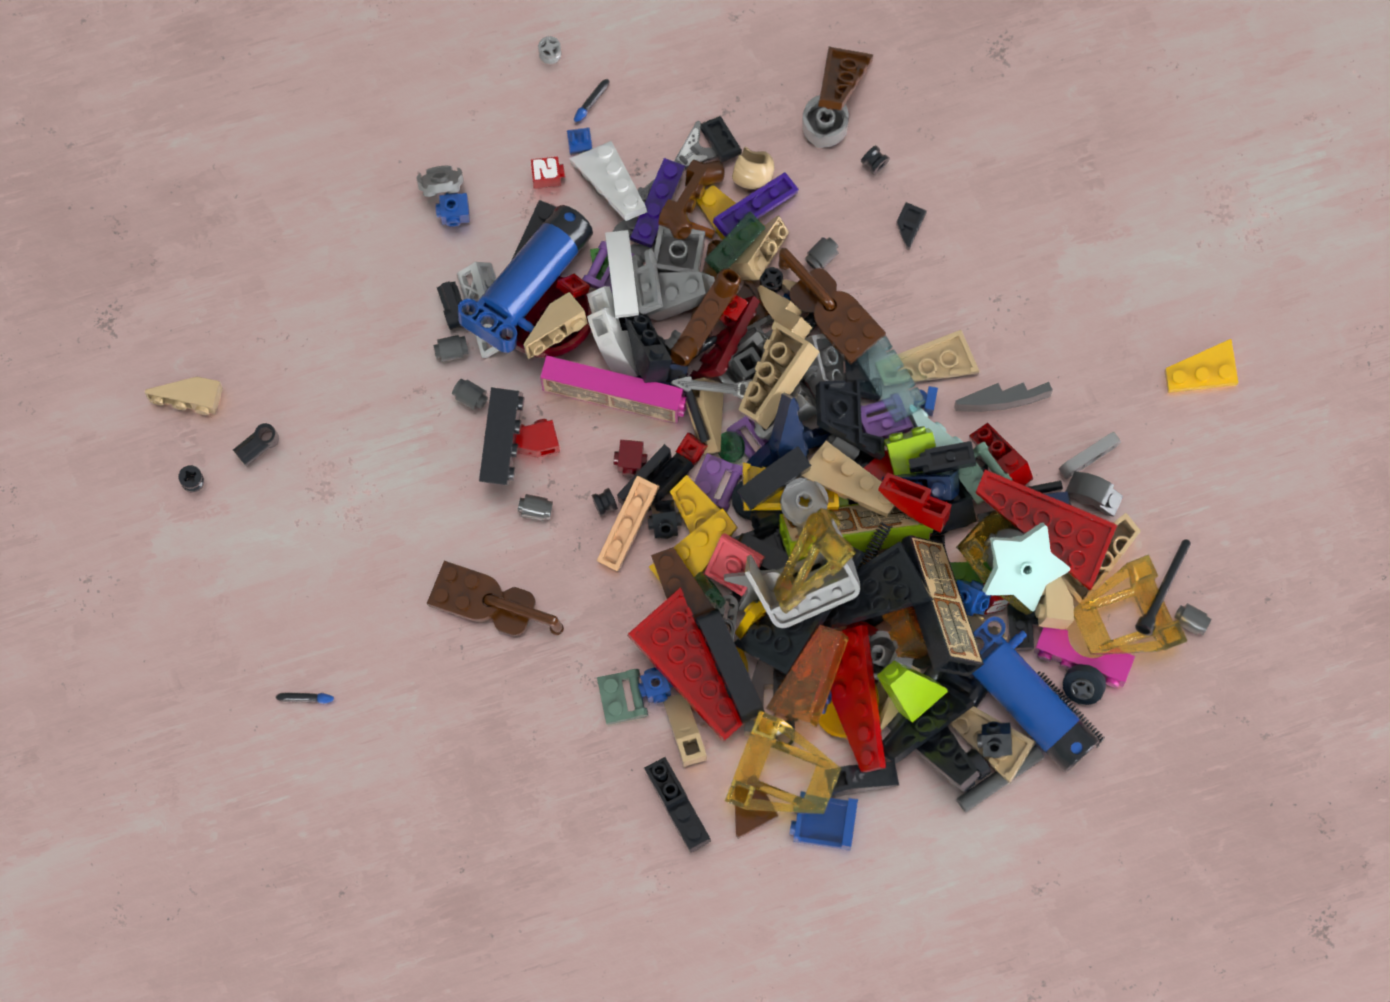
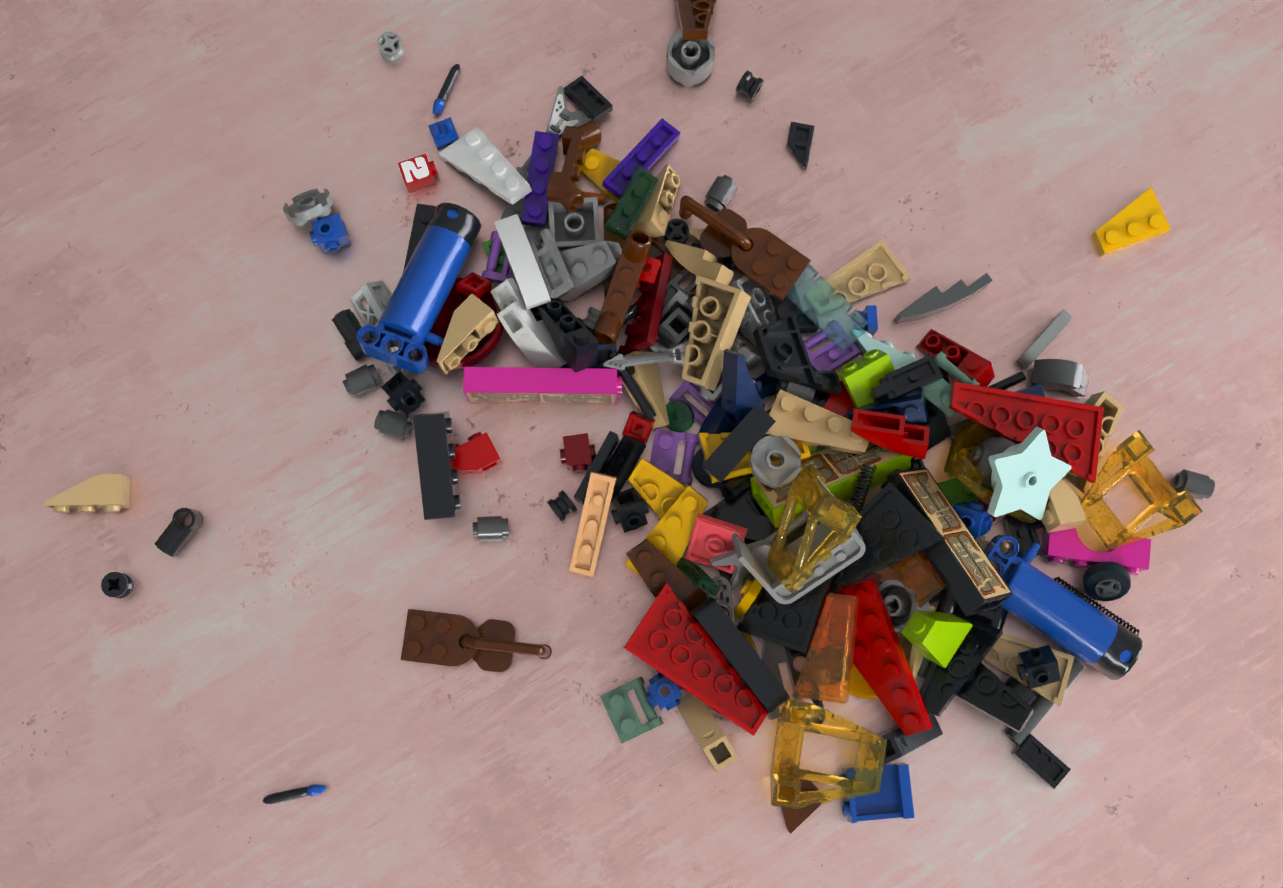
camera: 20 degrees left, 5 degrees up
black slope [644,757,711,853] -> none
tan piece [732,147,775,190] -> none
black piece [1135,539,1191,636] -> none
none -> black brick [381,371,426,416]
none -> black plate [1013,734,1071,789]

